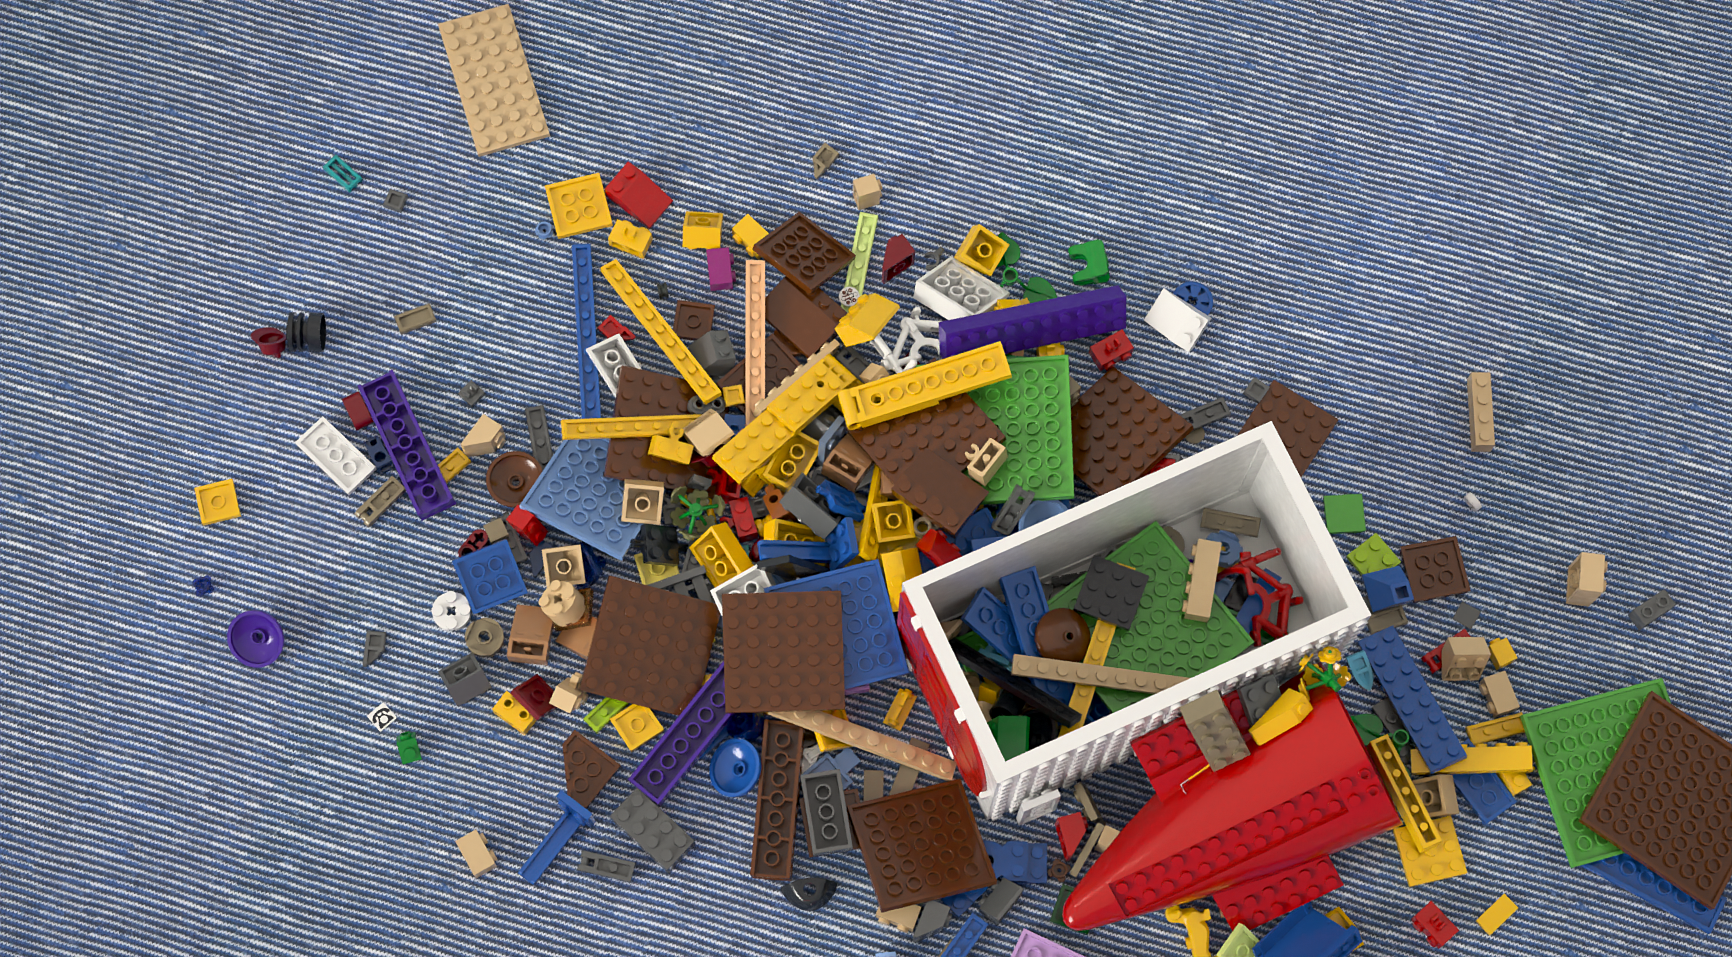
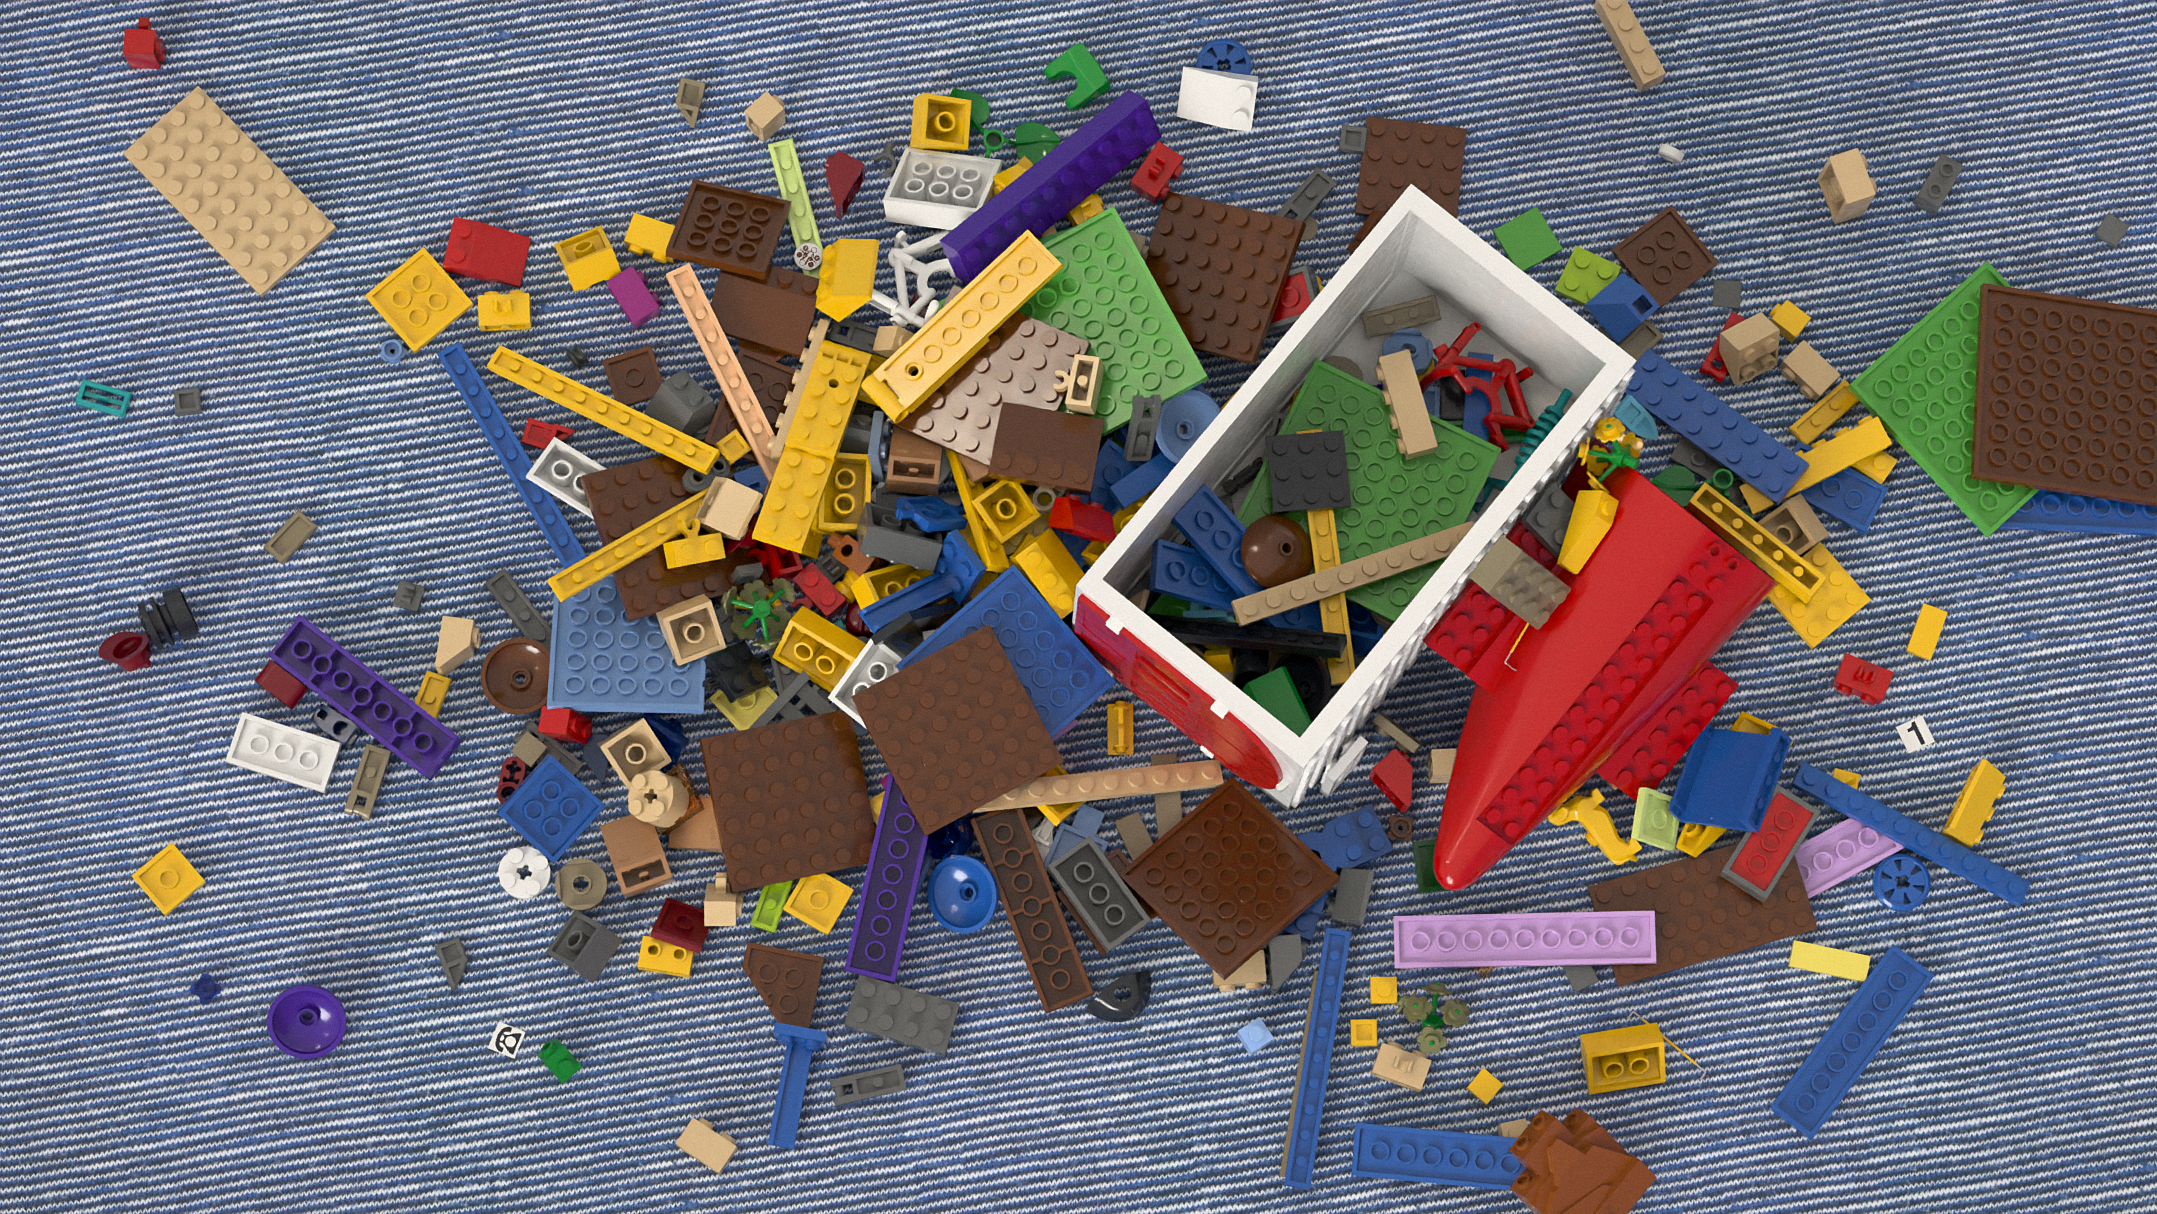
camera: 30 degrees left, 5 degrees up
dark tan tile [1070,820,1106,877] -> none

